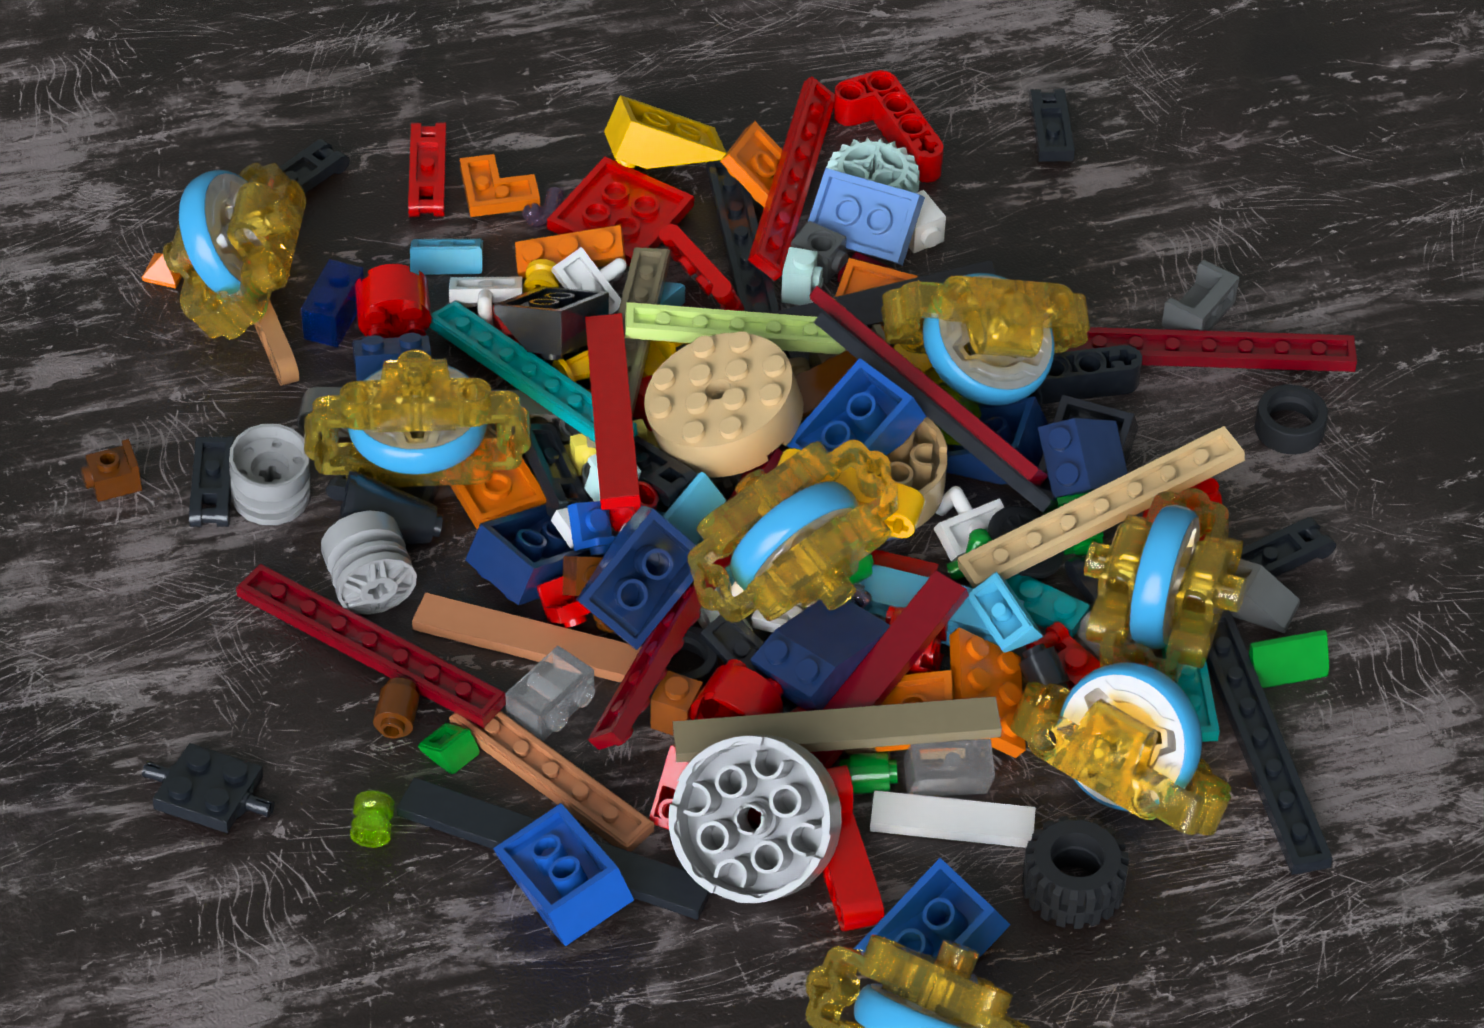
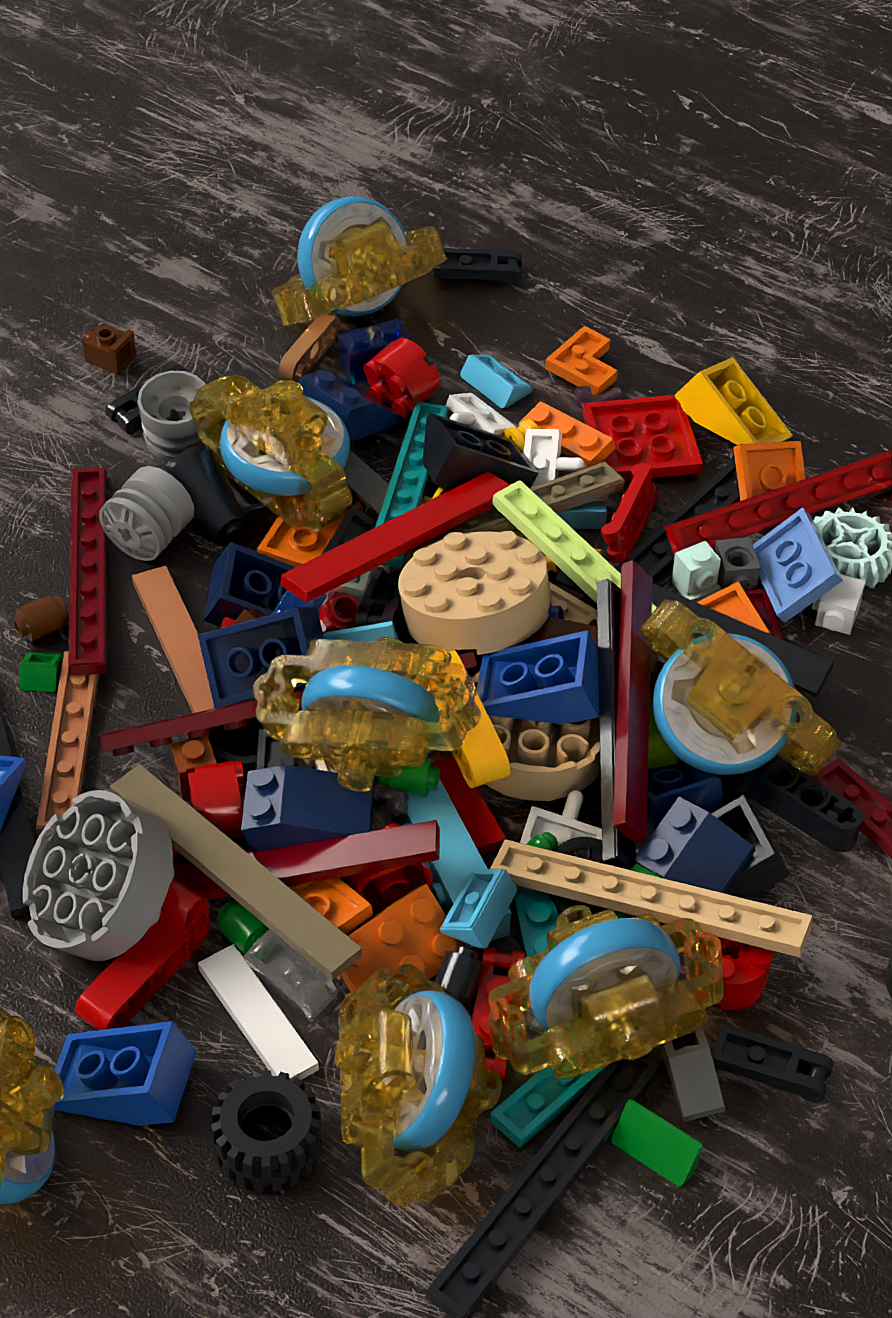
camera: 50 degrees right, 0 degrees up
red plate [408,122,447,217] -> none
clear brick [505,646,595,741] -> none

